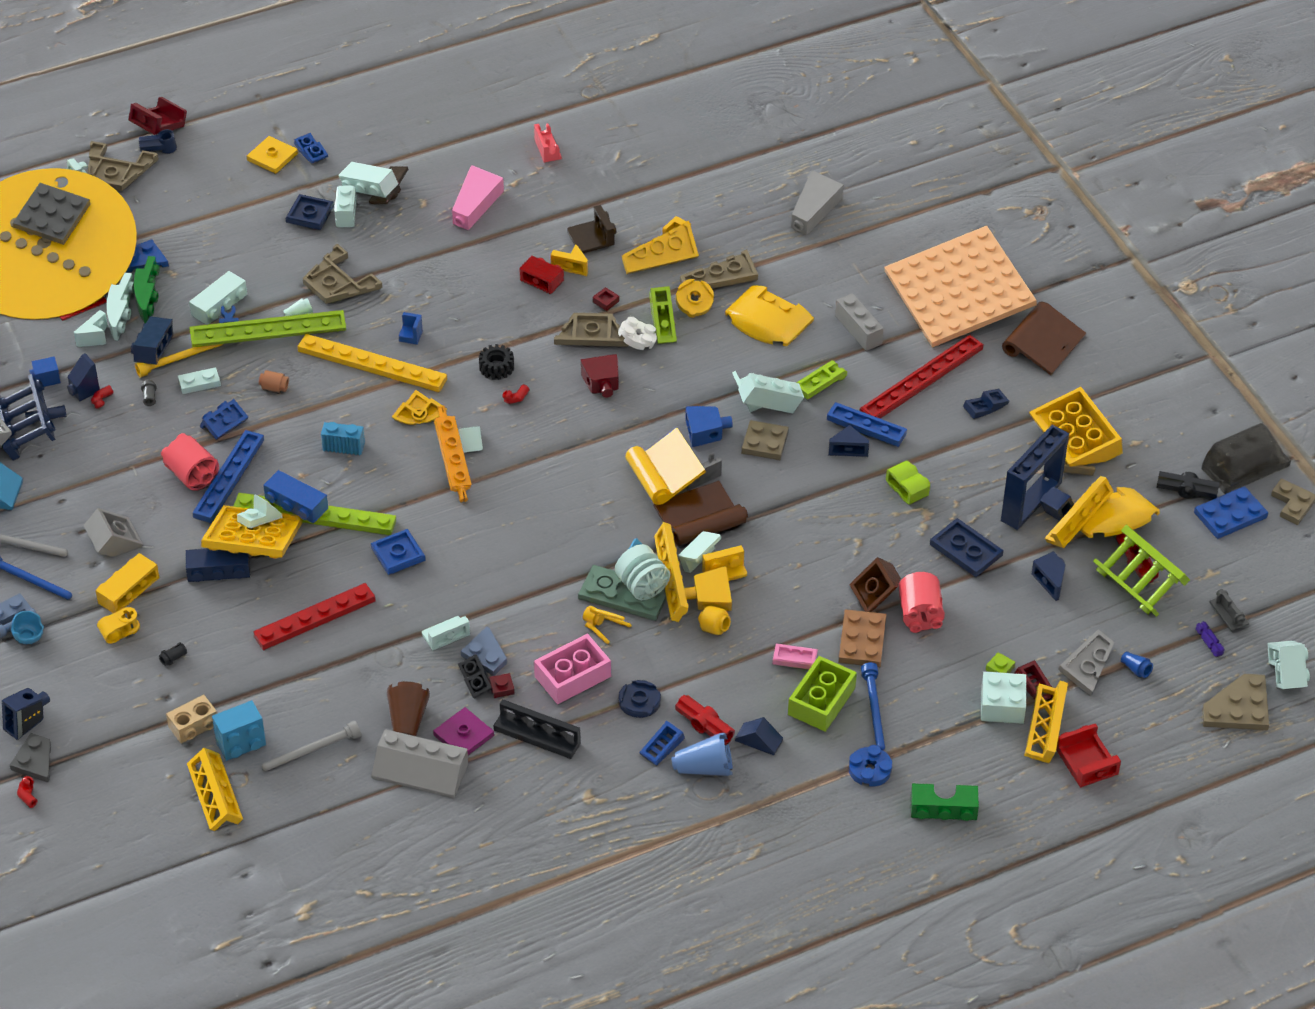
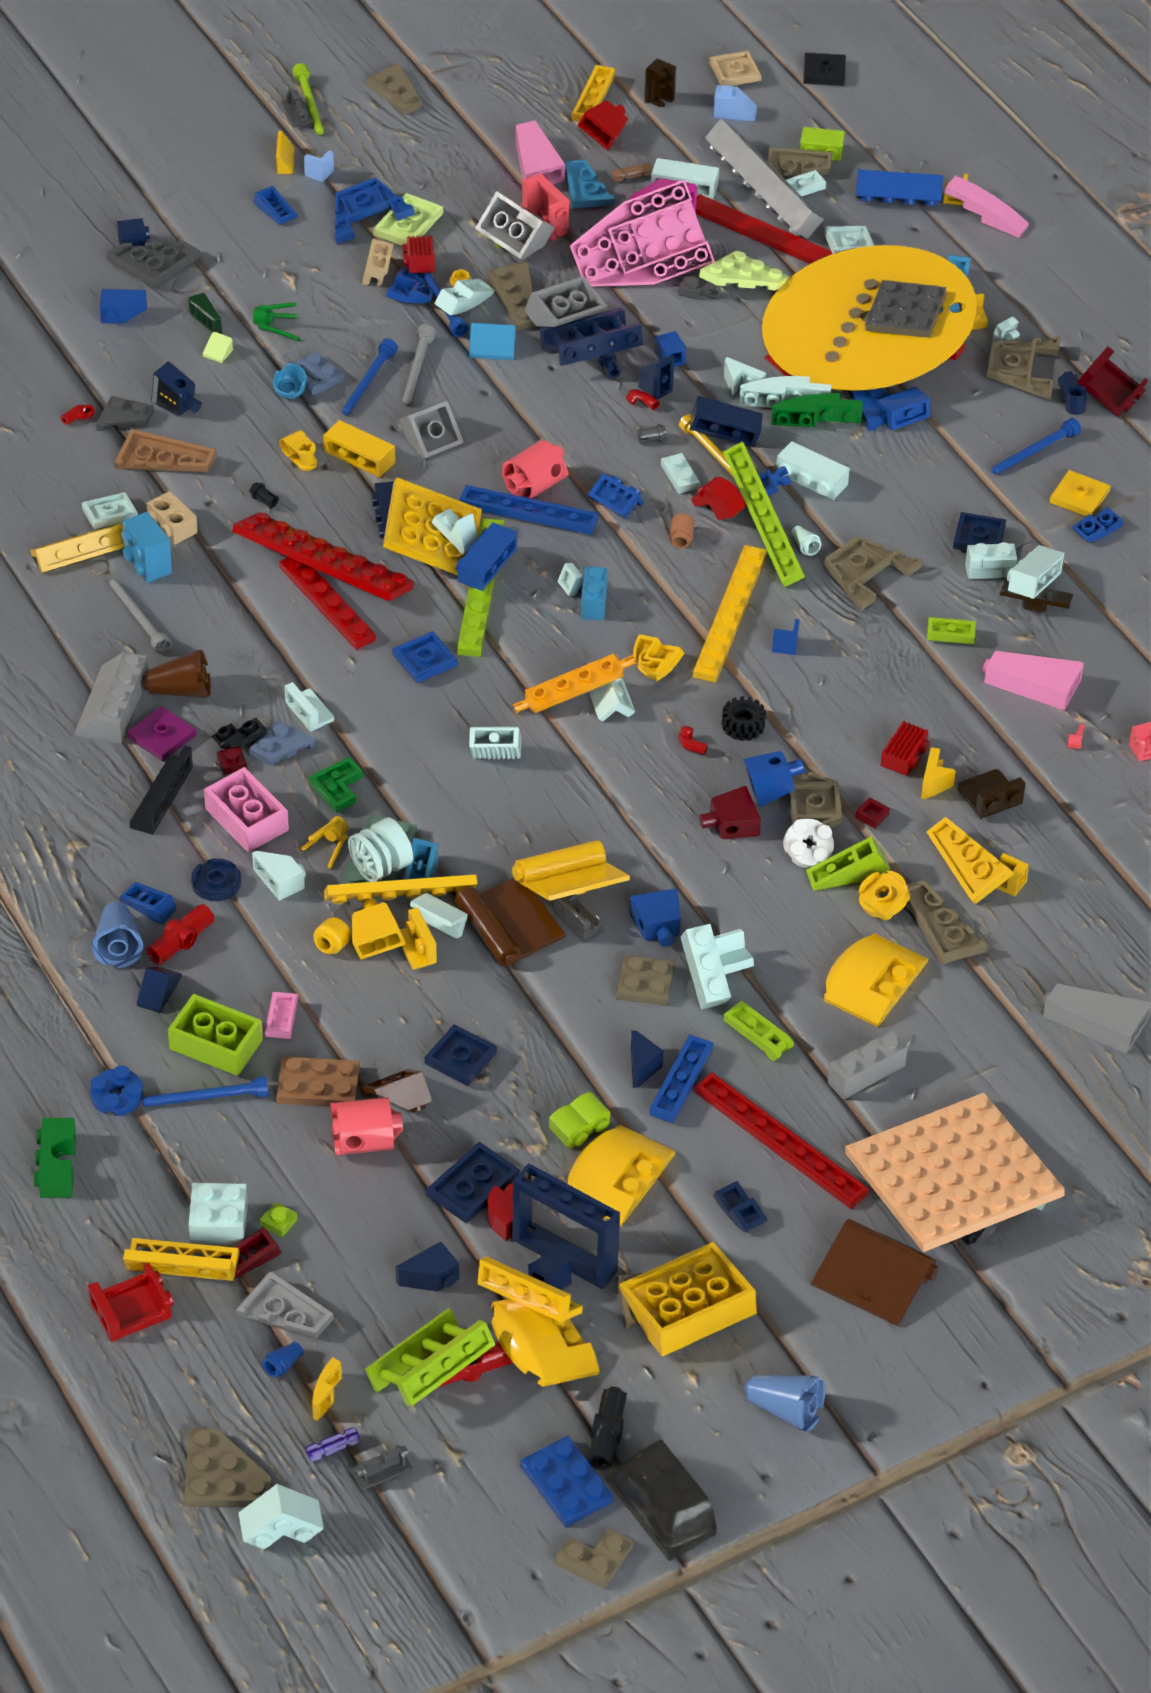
camera: 85 degrees right, 0 degrees up
none -> light aqua plate [81,492,138,530]
none -> medium nougat wing [114,429,217,472]
none -> red plate [232,512,414,601]
none -> light aqua slope [252,851,306,901]
none -> green plate [308,757,363,813]
none -> yellow slope [312,1357,342,1421]
none -> dark blue plate [425,1024,497,1086]
none -> light aqua brick [469,727,521,760]
none -> red brick [488,1183,513,1241]
none -> light aqua tile [557,563,584,596]
none -> yellow slope [567,1125,675,1227]
none -> red brick [691,477,747,520]
none -> blue torso [744,751,805,807]
none -> medium blue cone [744,1375,825,1432]
none -> blue panel [878,387,930,431]
none -> lime plate [927,617,976,644]
none -> blue piece [992,418,1081,474]
none -> coral hand [1068,723,1085,749]

